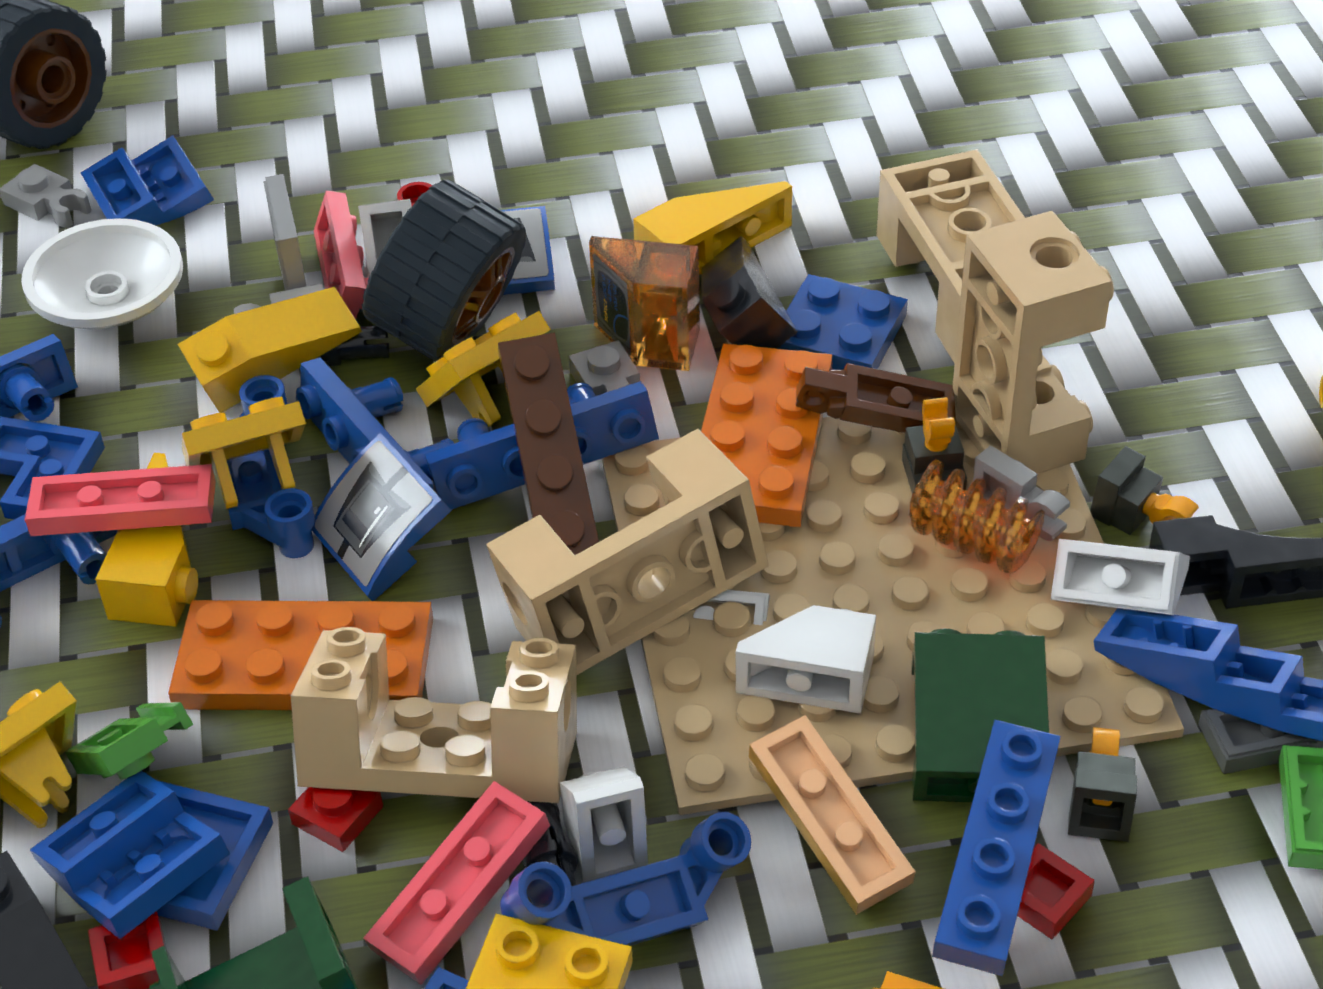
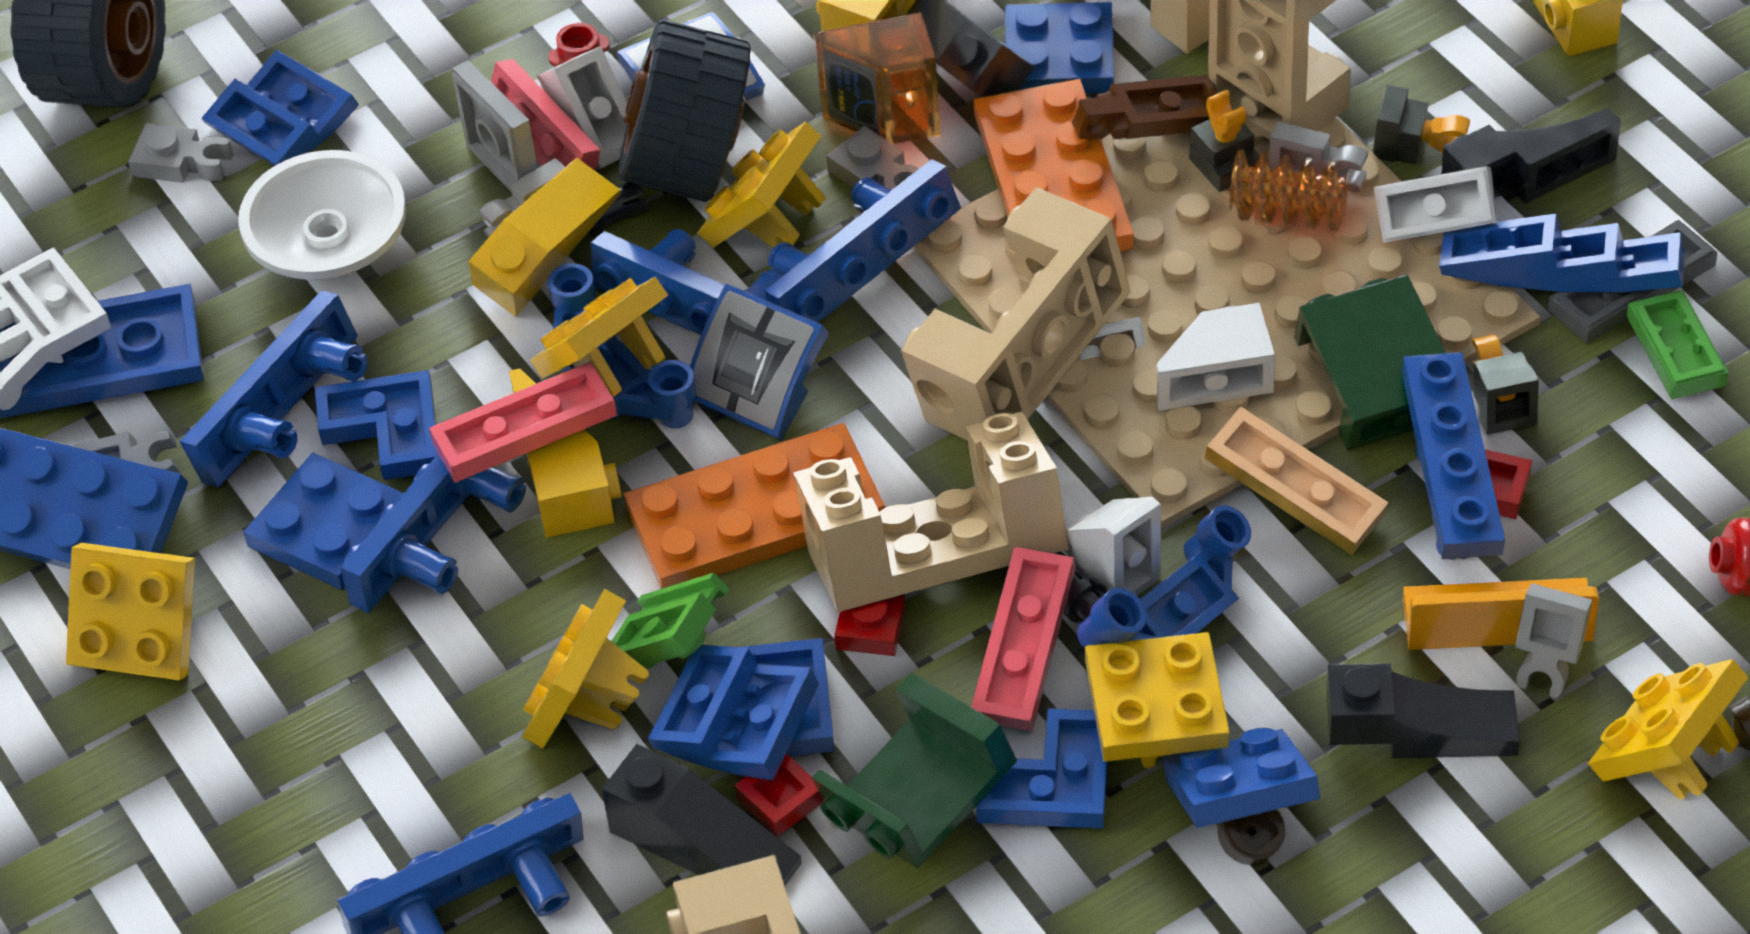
camera: 20 degrees left, 5 degrees up
reddish brown plate [498,332,599,555] -> none

